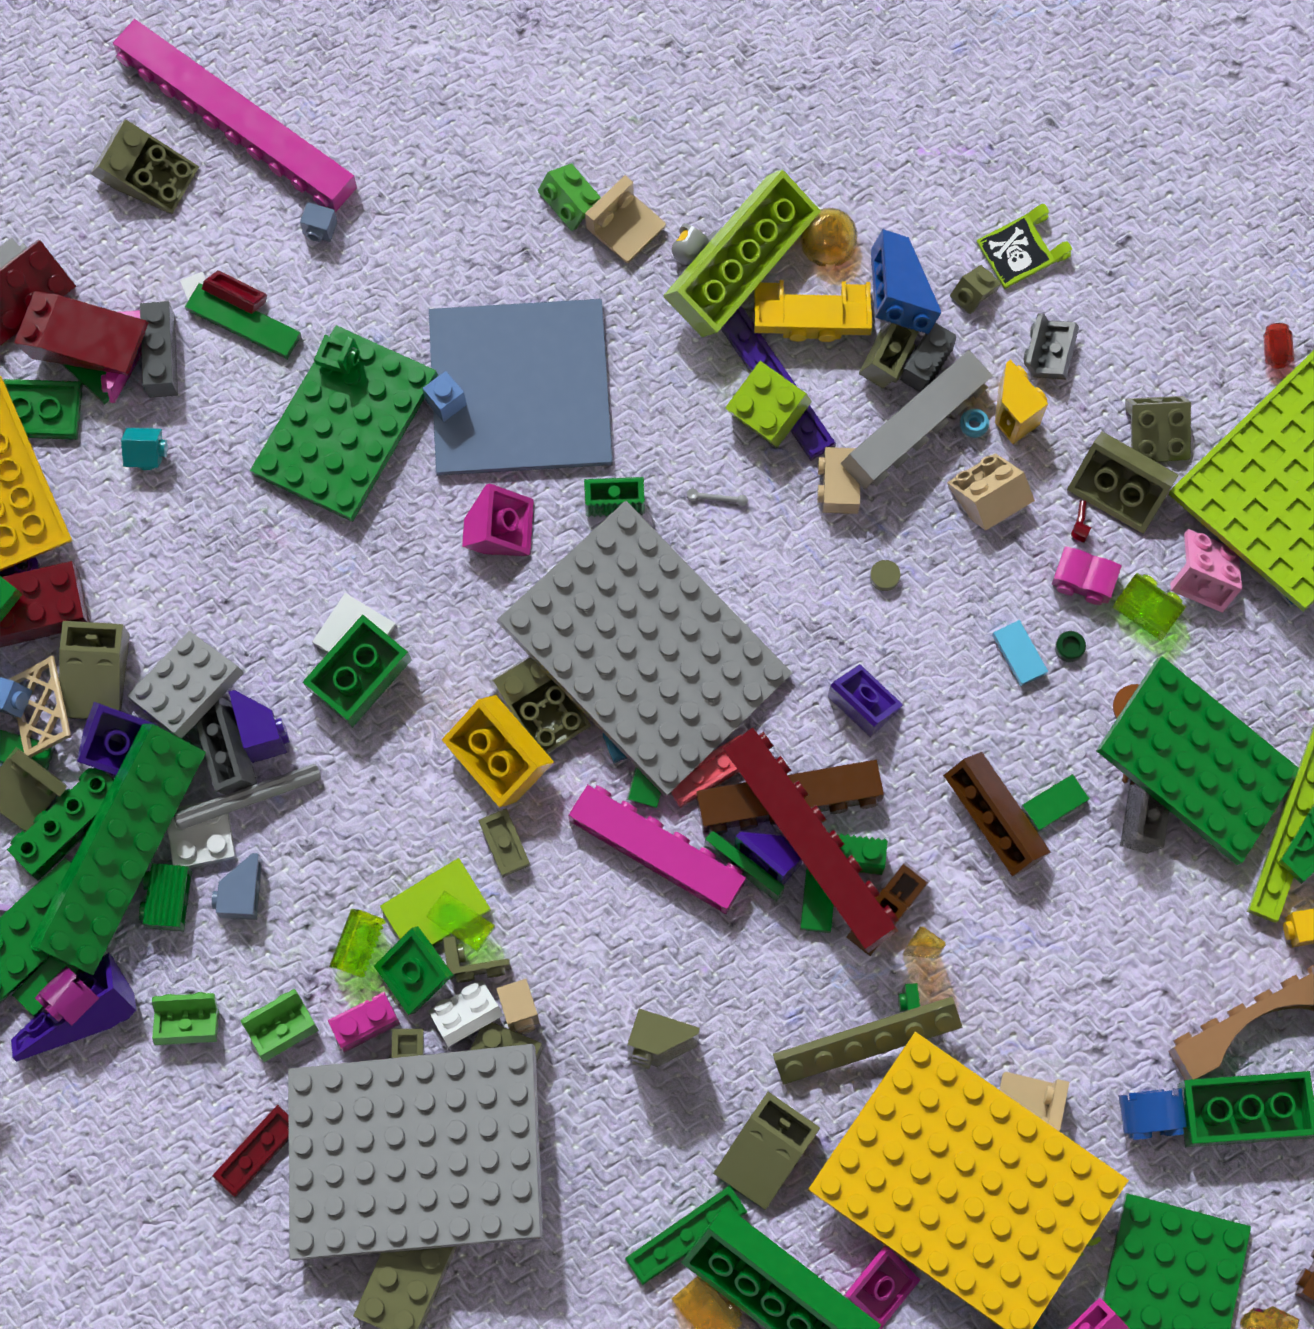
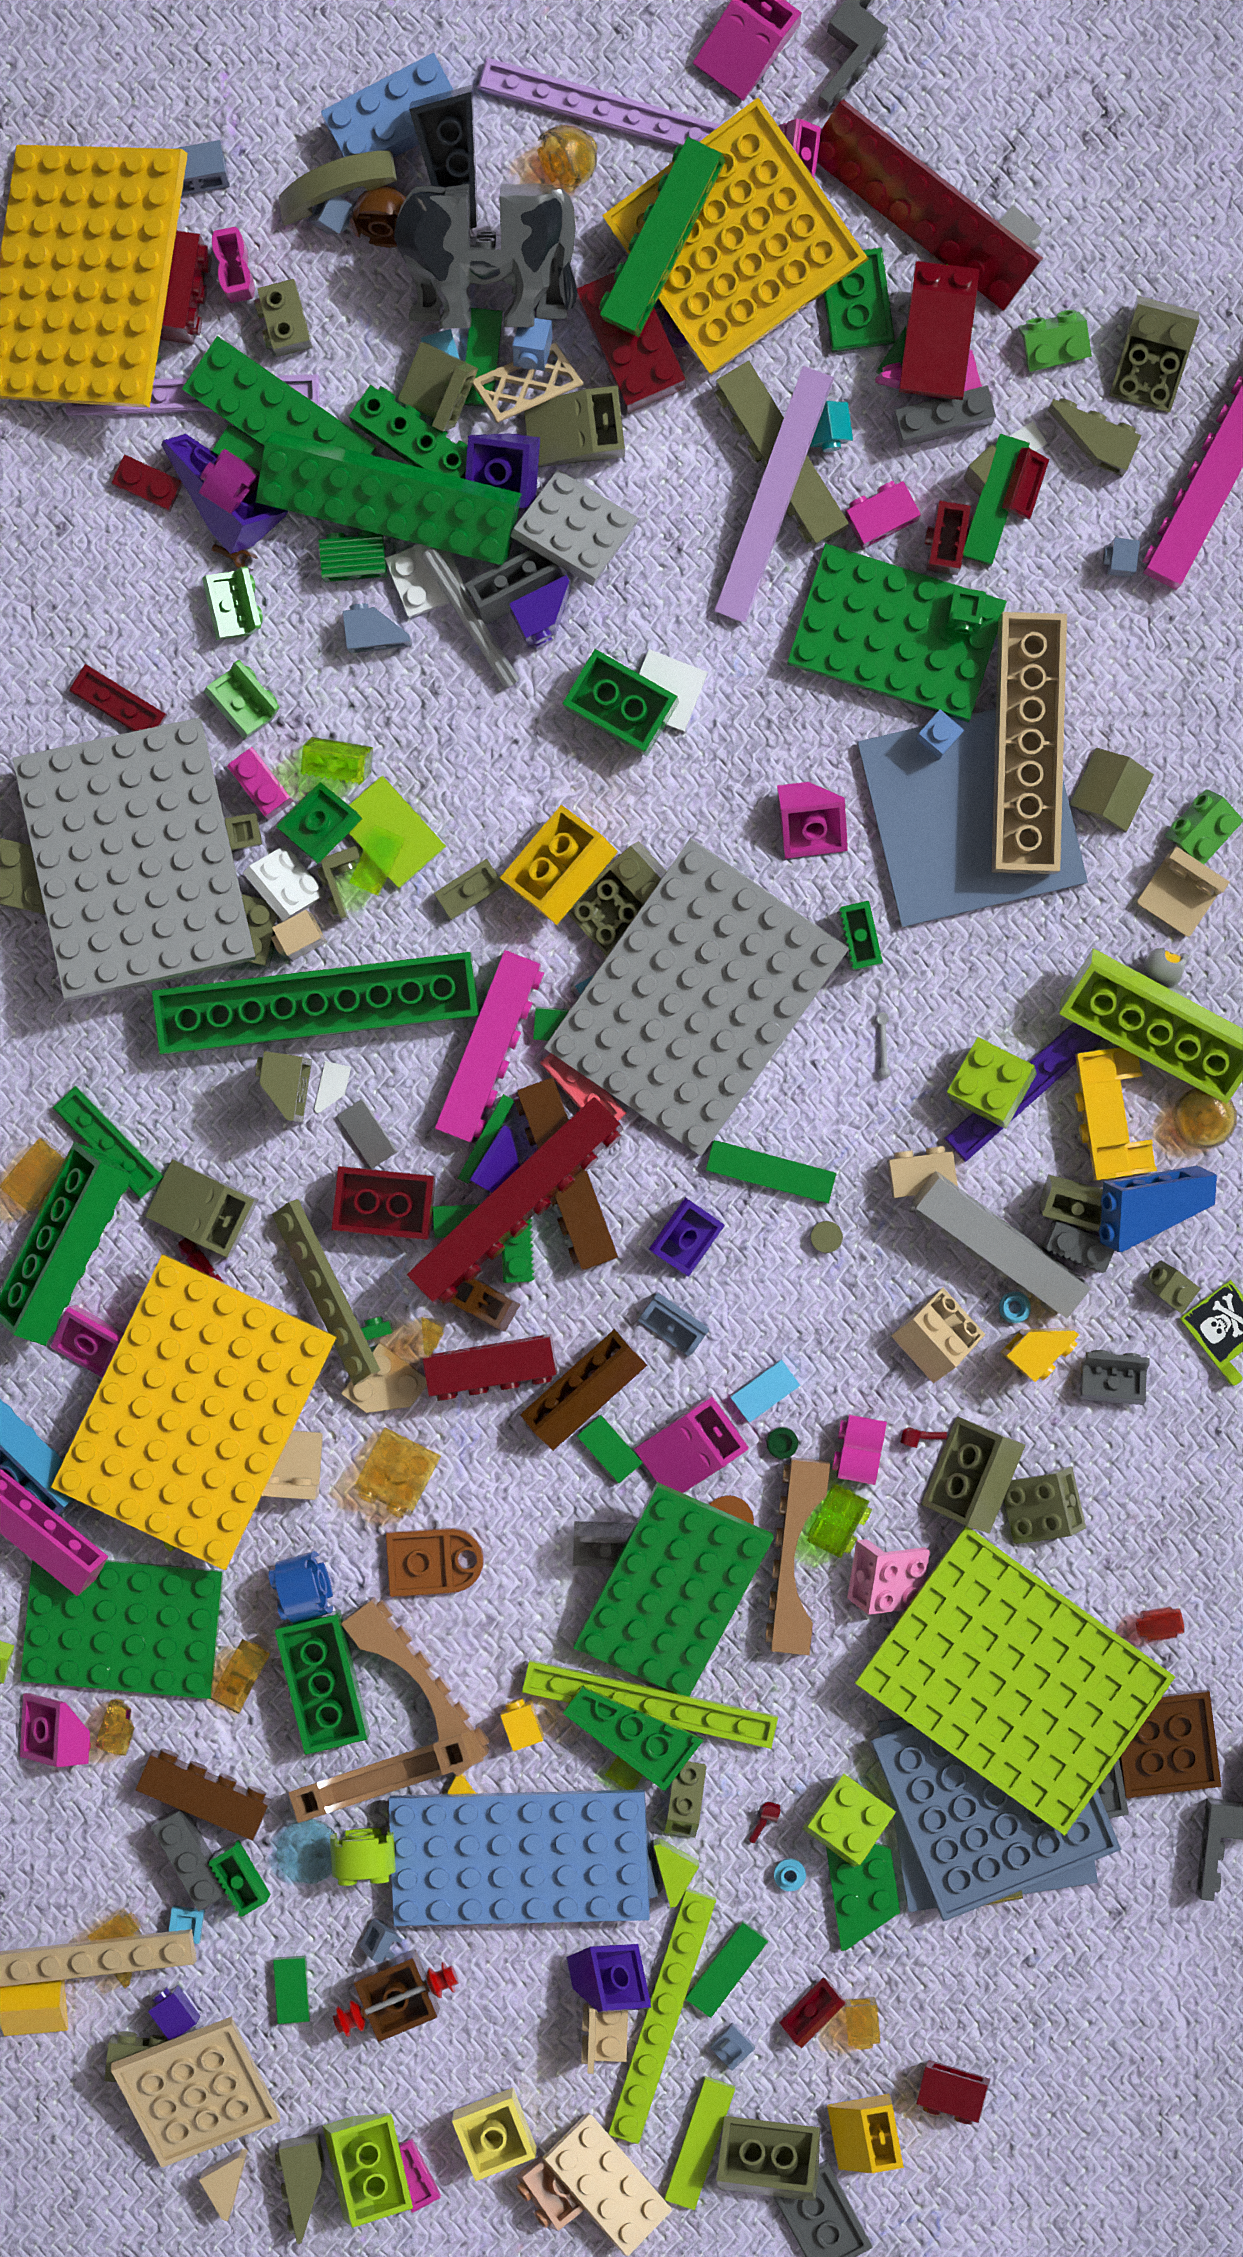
camera: 85 degrees right, 15 degrees up
none -> dark red plate [111,454,183,512]
none -> green brick [152,952,479,1055]
none -> dark red axle [176,1237,224,1283]
none -> reddish brown hand [211,544,258,572]
none -> clear yellow slope [211,1639,270,1715]
none -> white sticker [314,1061,351,1113]
none -> dark red brick [332,1166,436,1240]
none -> light grey slope [337,1098,398,1169]
none -> tan plate [341,1342,427,1413]
none -> clear yellow plate [354,1427,441,1518]
none -> dark orange tile [386,1528,484,1597]
none -> dark red brick [422,1334,558,1401]
none -> dark pink slope [634,1394,749,1493]
none -> sand blue hinge [637,1291,710,1357]
none -> green tile [706,1140,837,1204]
none -> olive brick [714,360,849,549]
none -> lavender tile [715,366,835,622]
none -> medium nougat arch [765,1457,830,1655]
none -> dark pink brick [845,481,921,550]
none -> dark red brick [924,500,971,575]
none -> olive slope [963,445,996,496]
none -> tan brick [991,612,1067,874]
none -> bright green bracket [1018,310,1092,372]
none -> olive slope [1048,398,1142,477]
none -> olive slope [1069,748,1154,832]

